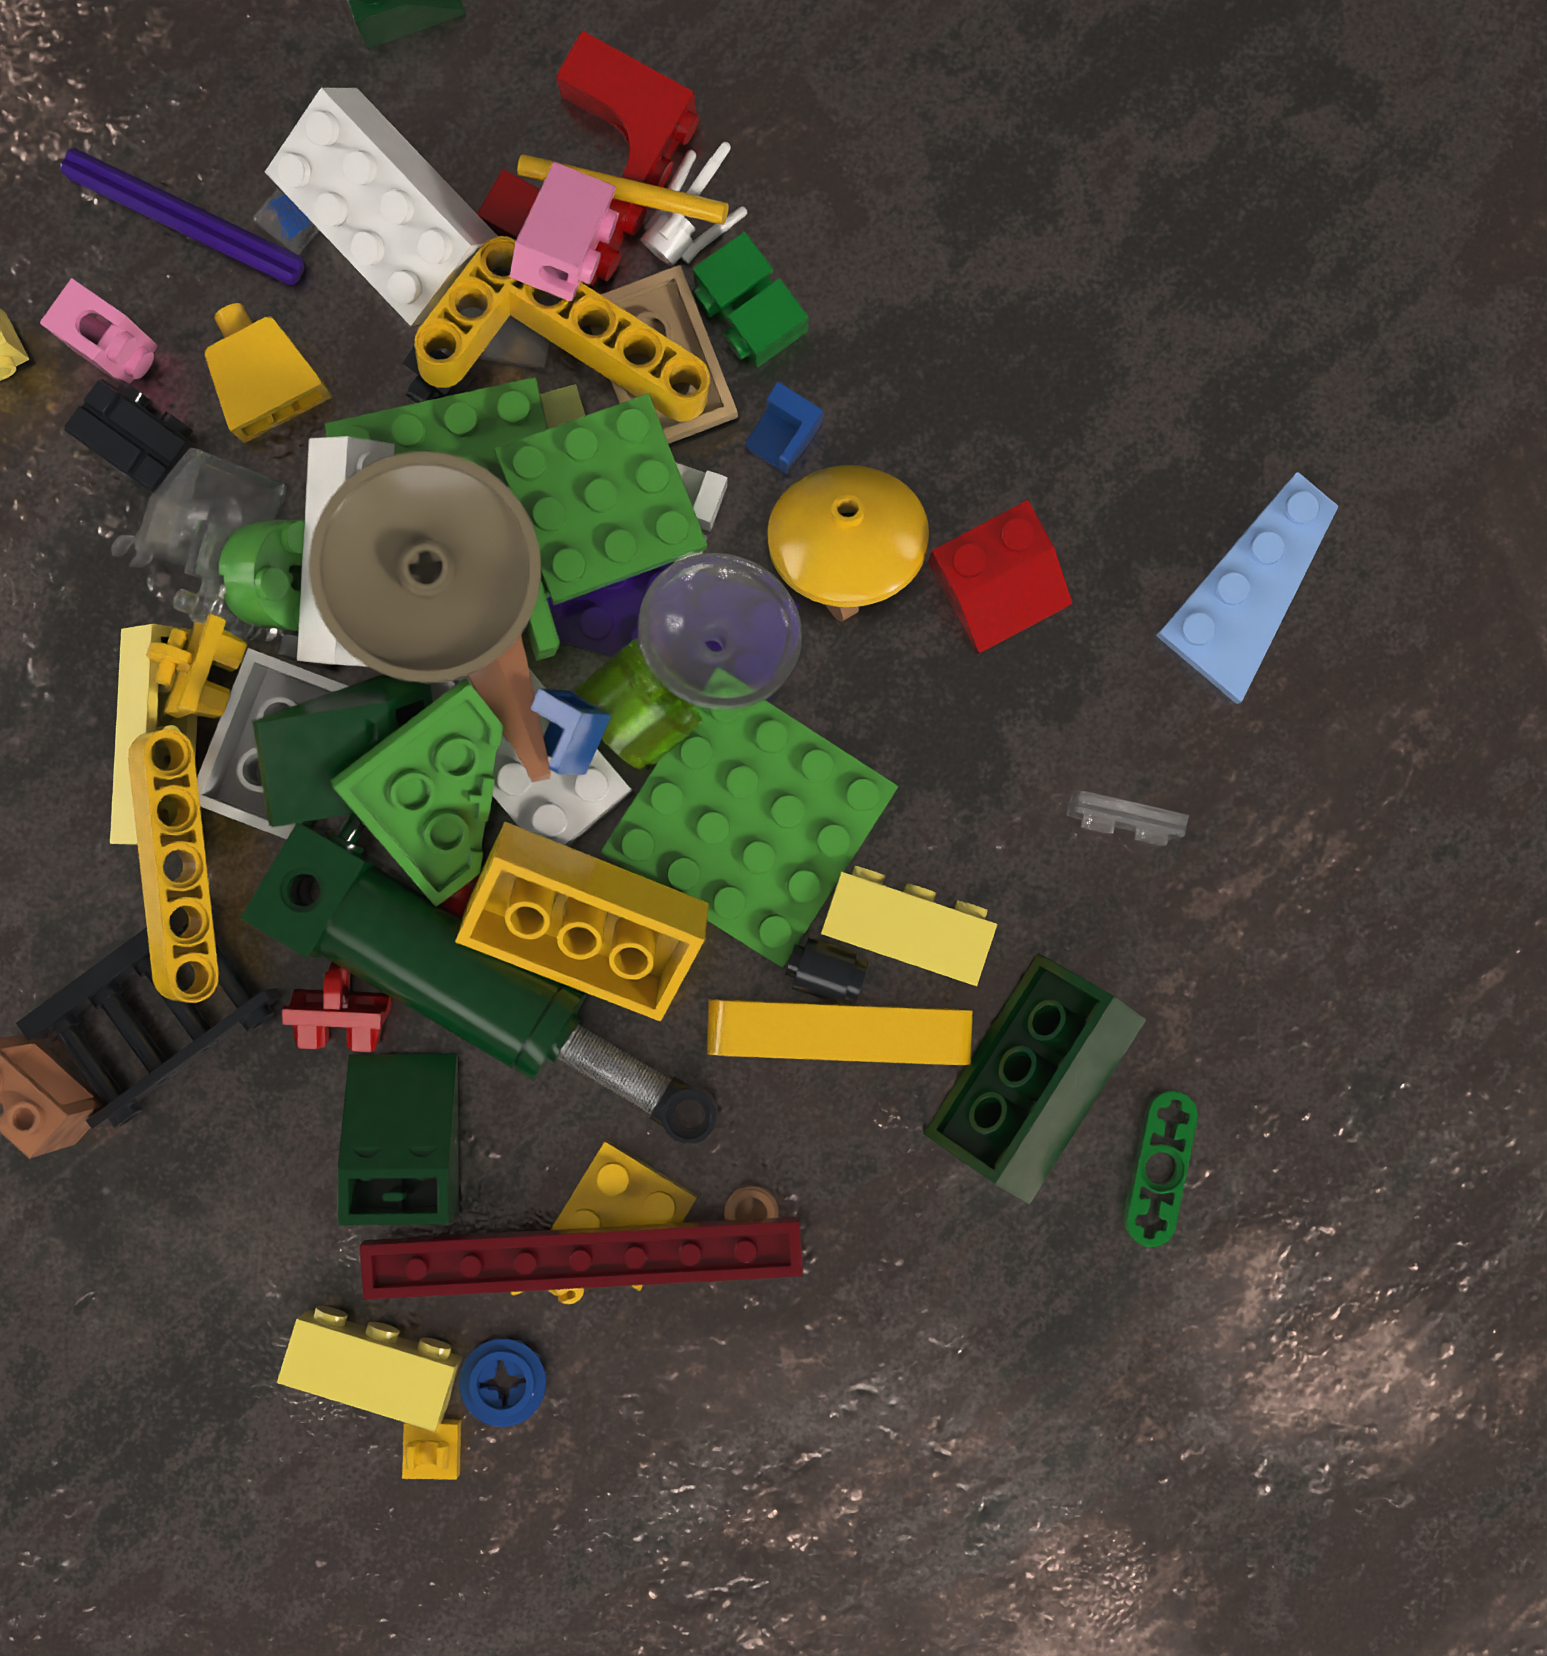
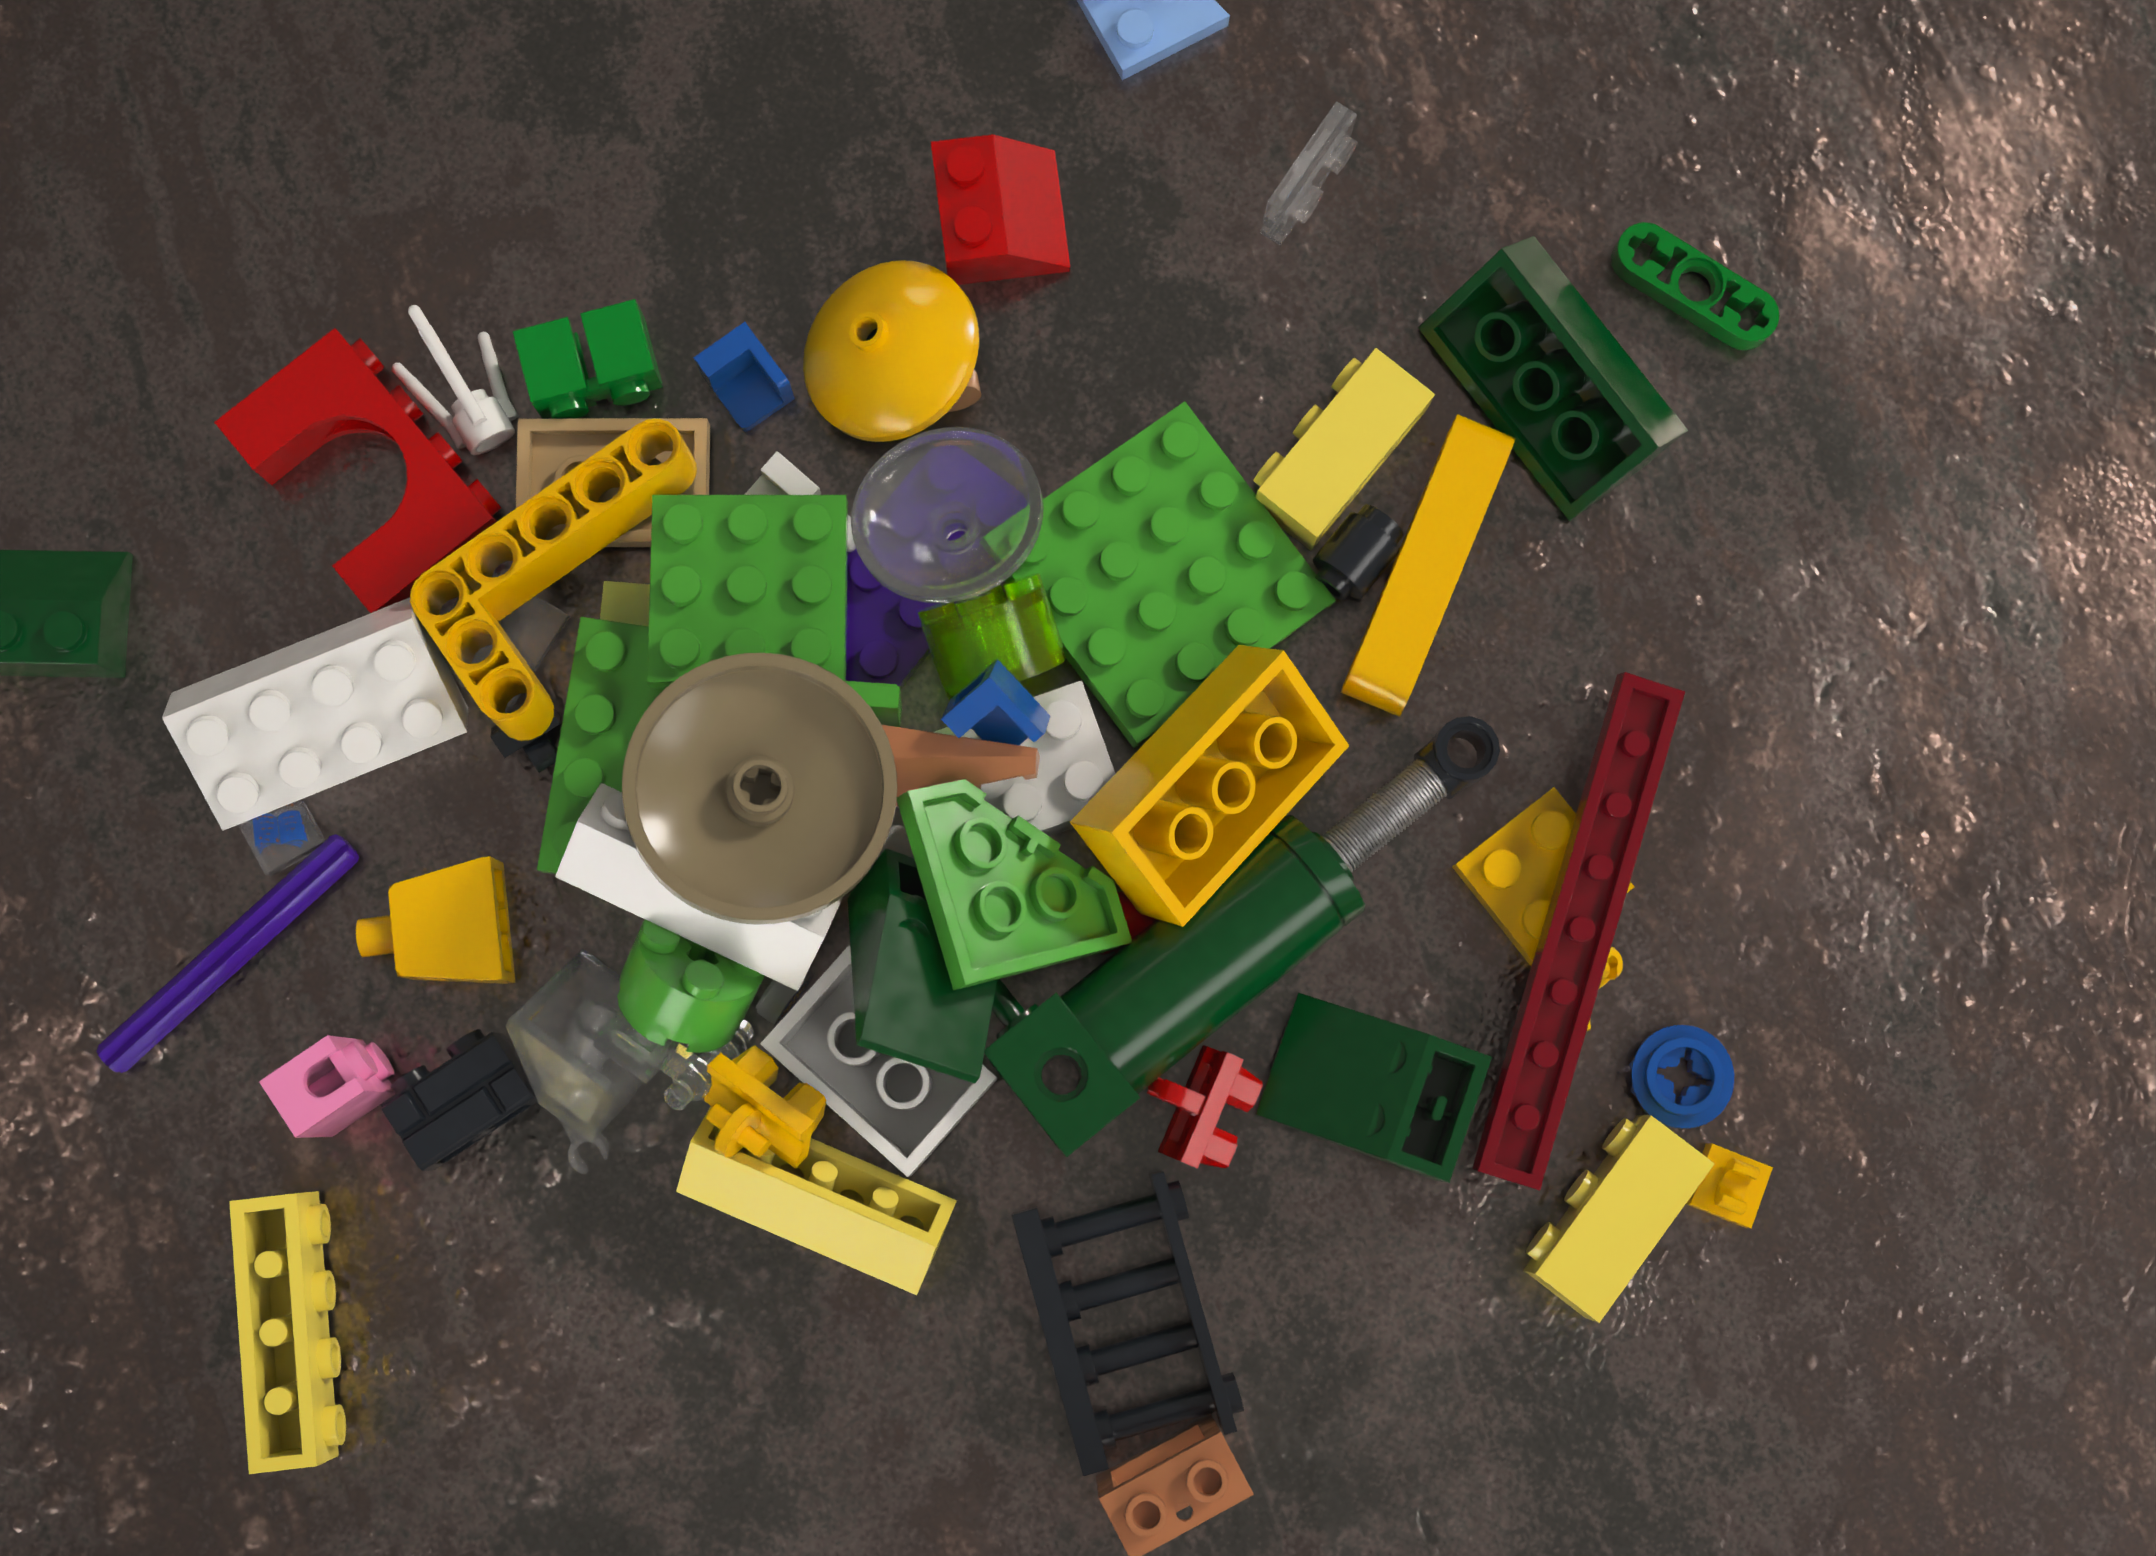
camera: 80 degrees left, 5 degrees down
yellow beam [128,729,218,1003] -> none
bright pink brick [510,162,619,302] -> none
yellow bar [517,154,729,225] -> none
medium nougat tile [724,1184,778,1221] -> none

